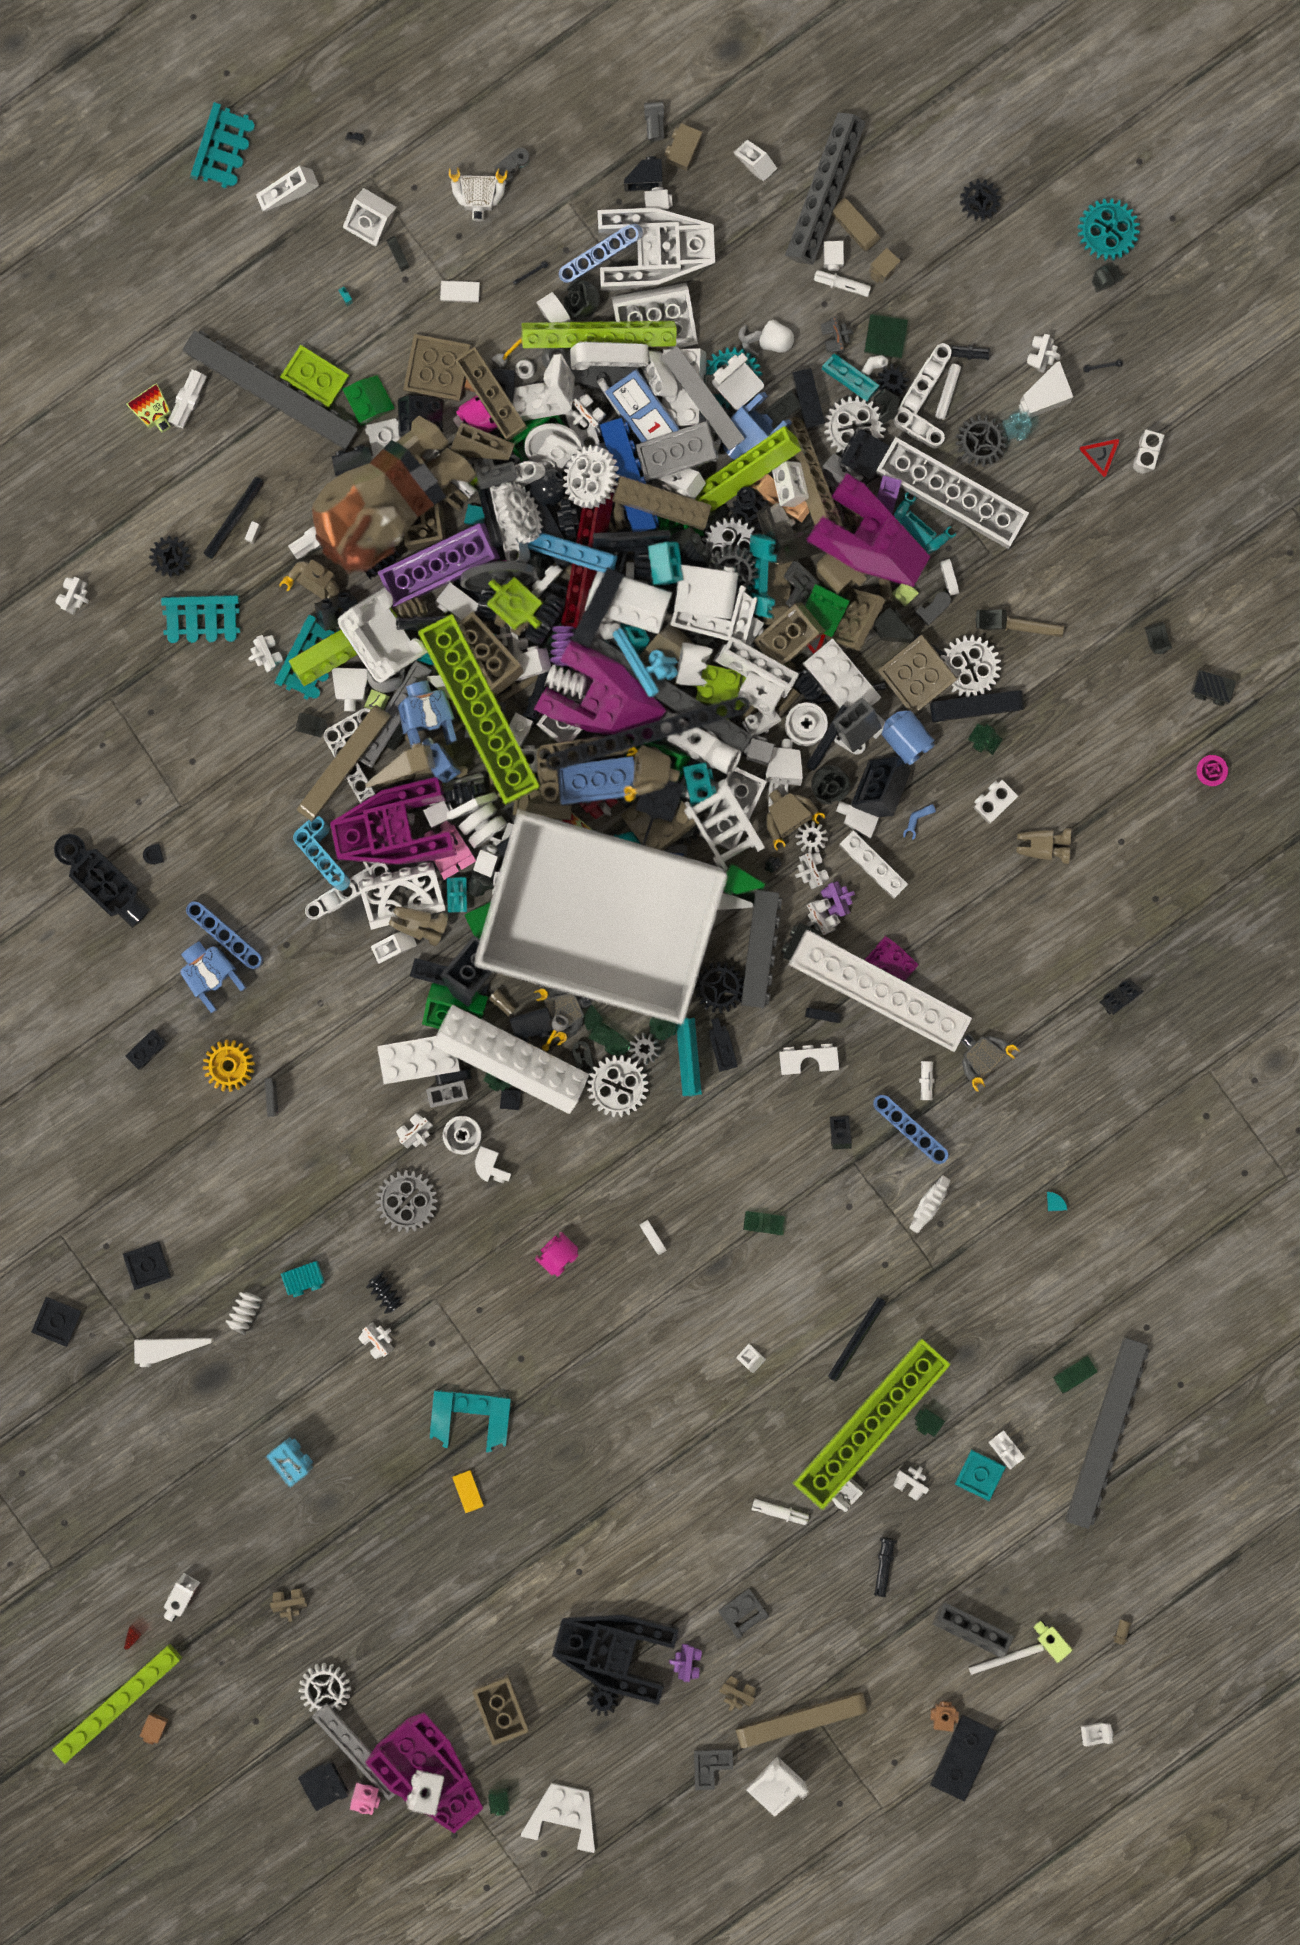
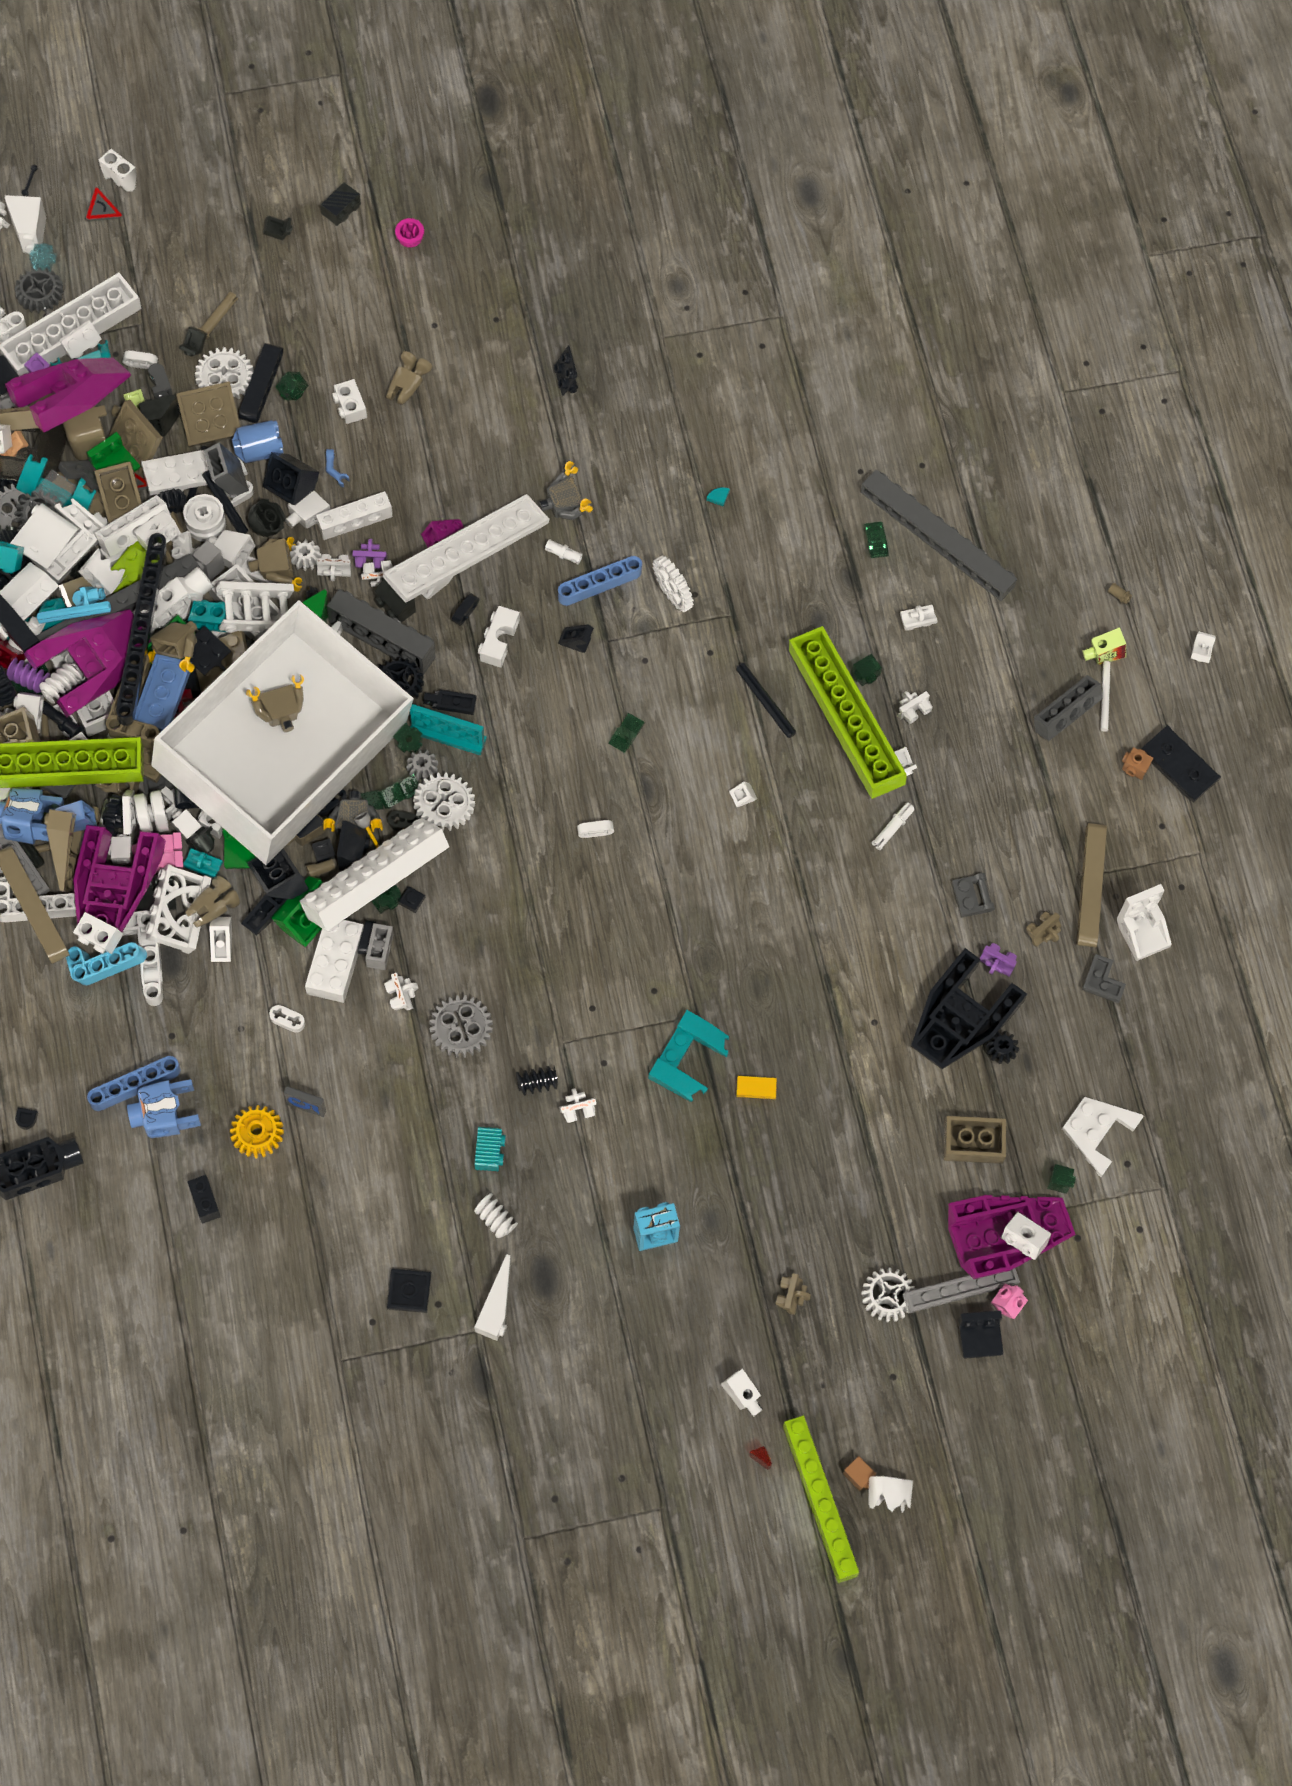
camera: 80 degrees left, 20 degrees down
black plate [31,1297,82,1347] -> none
white brick [443,1116,482,1155] -> none
white brick [475,1146,511,1183] -> none
dark pink brick [535,1232,579,1277] -> none
black pin [874,1537,897,1597] -> none
teal tile [954,1449,1006,1501] -> none
none -> clear piece [34,470,77,507]
none -> white bracket [59,320,102,359]
none -> white brick [73,912,123,954]
none -> dark tan torso [246,674,304,732]
none -> white beam [269,1005,305,1032]
none -> black plate [312,838,336,863]
none -> white piece [868,1476,913,1513]

